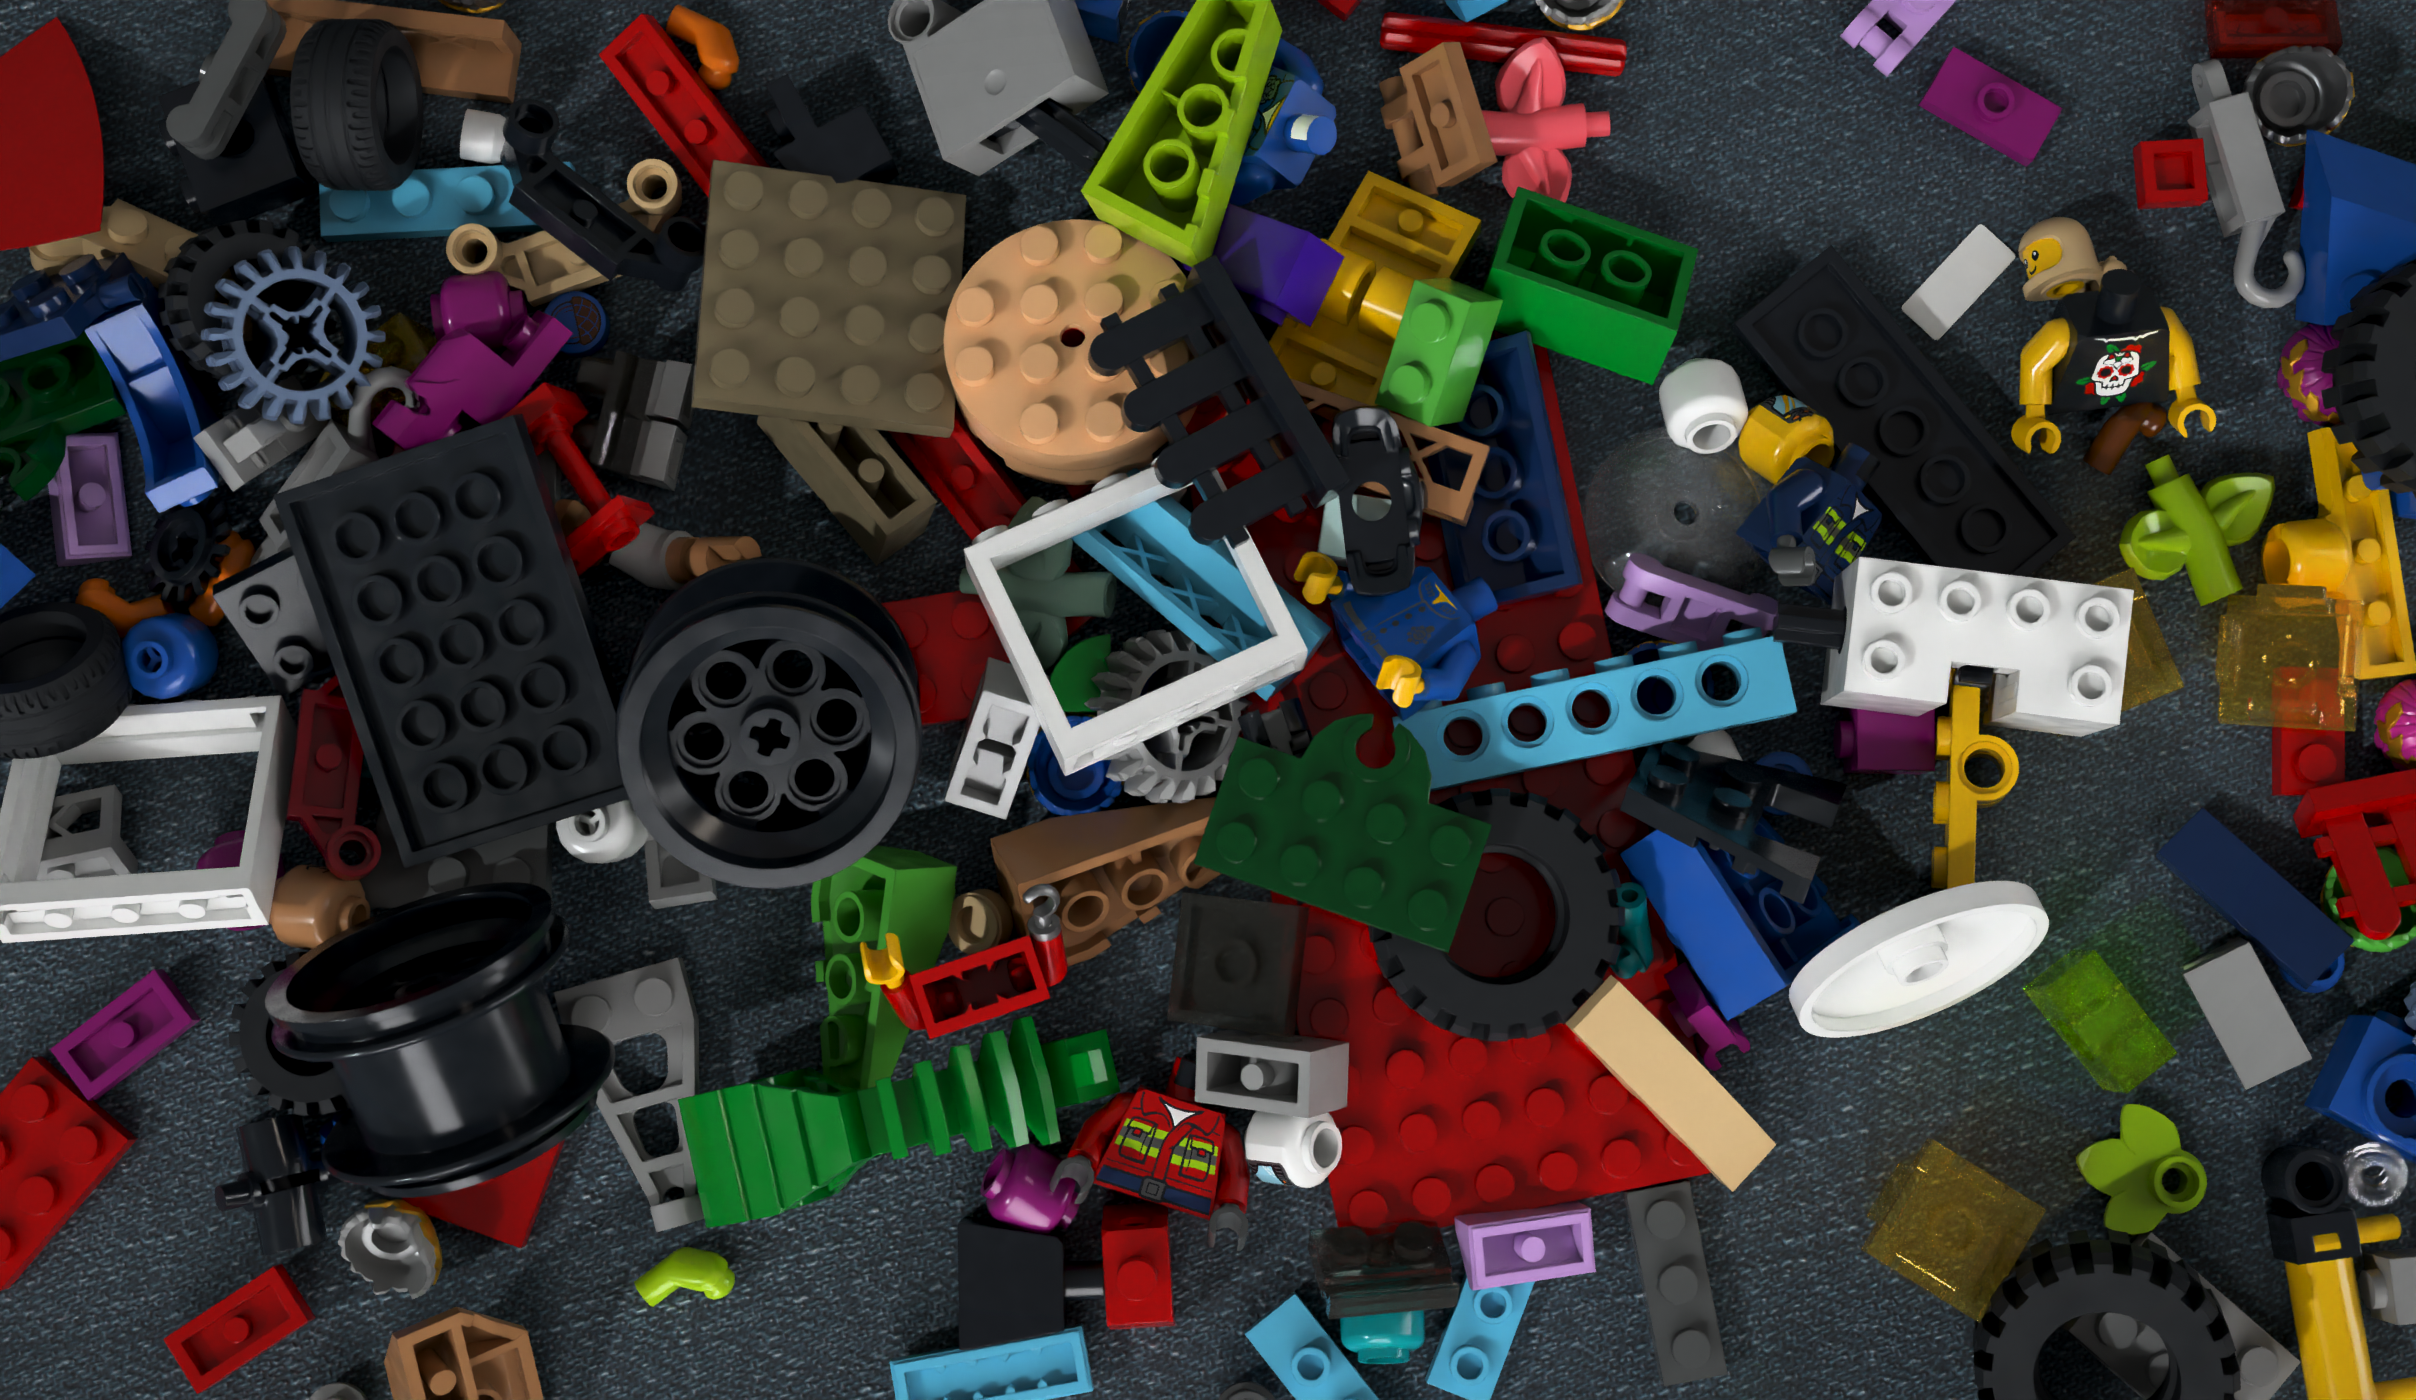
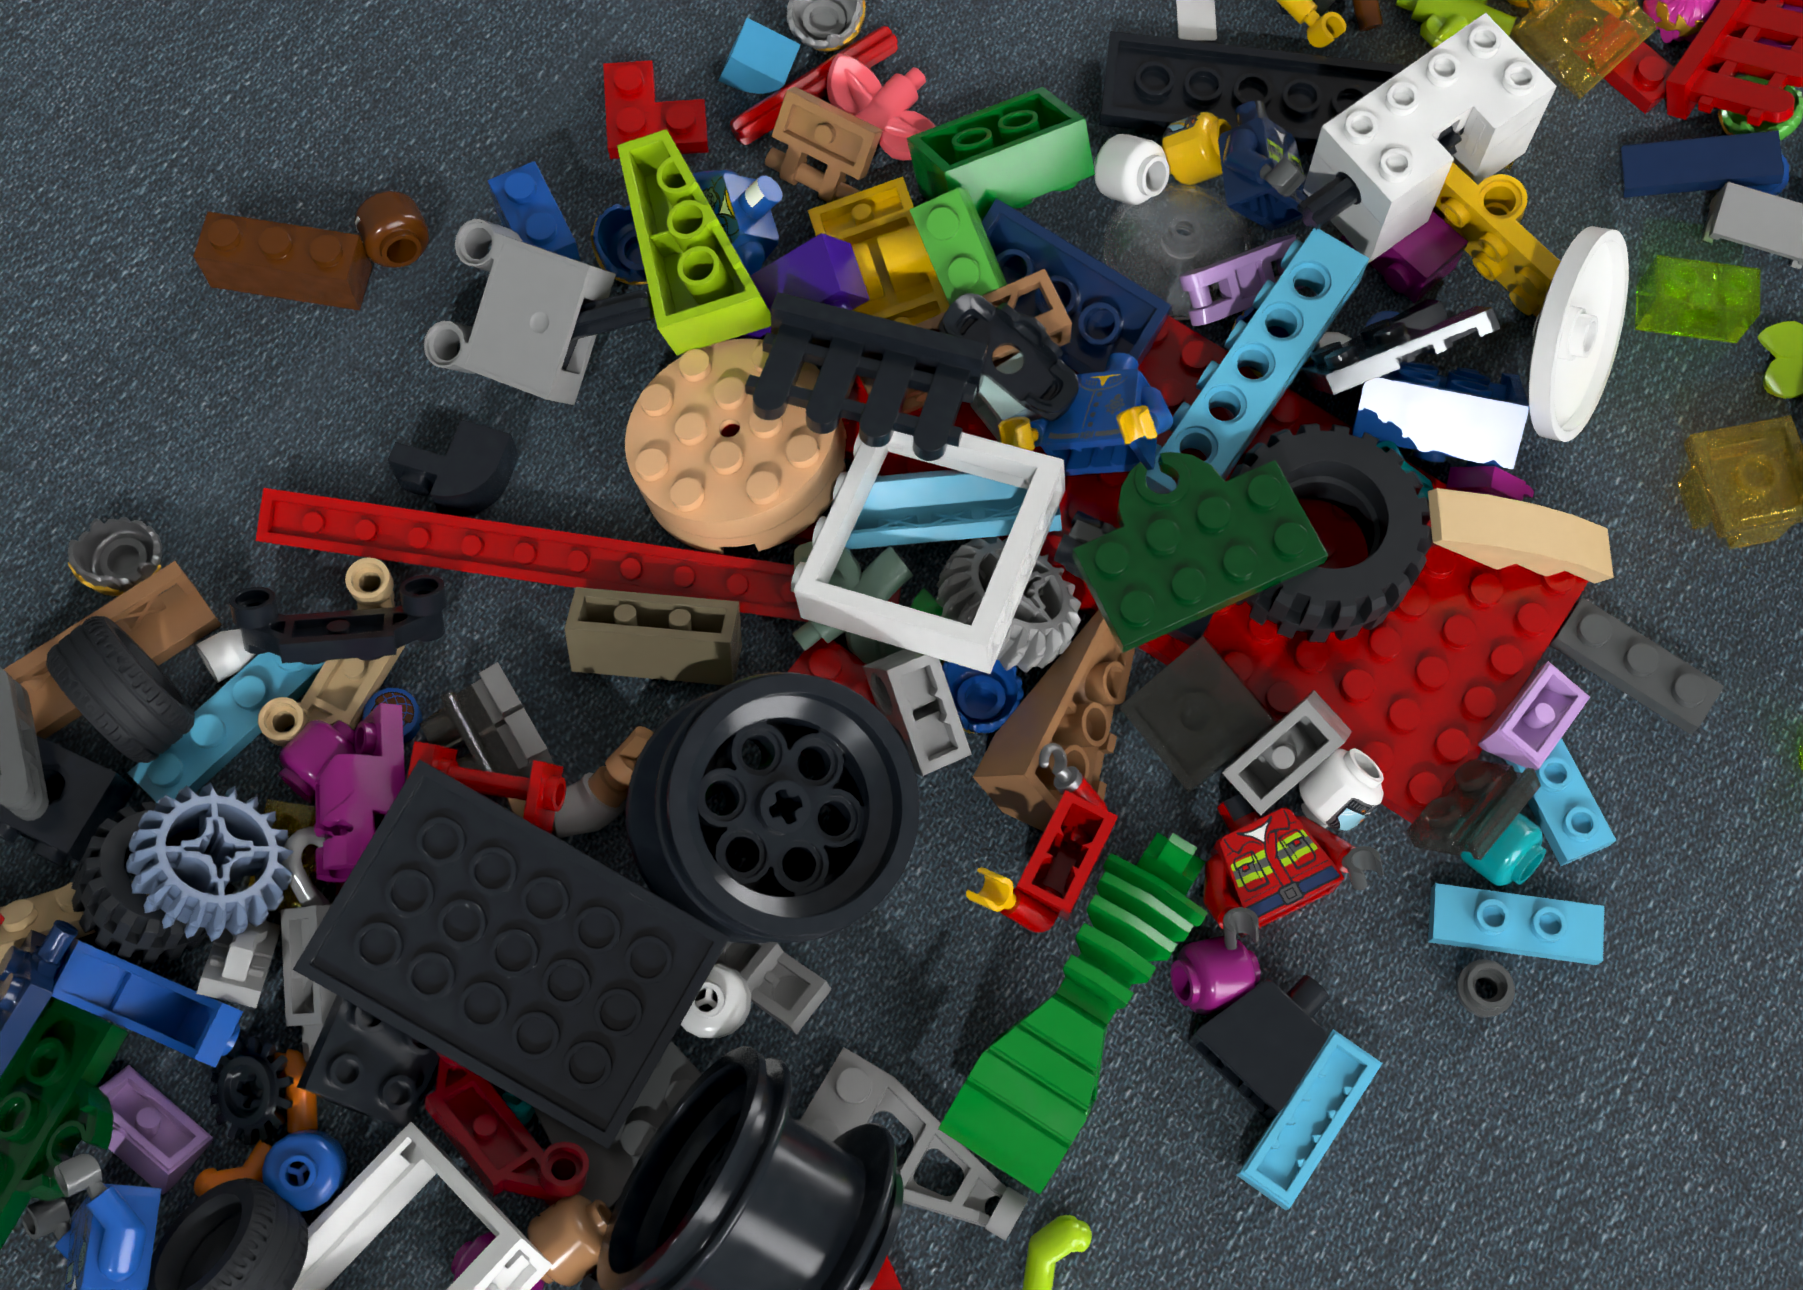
camera: 45 degrees left, 15 degrees down
orange arm [666,4,740,90] -> none
dark tan plate [691,160,966,438] -> none
bright green wedge [811,845,957,1090] -> none
tan tile [948,889,1013,955] -> none
red torso [1101,1202,1175,1330] -> none

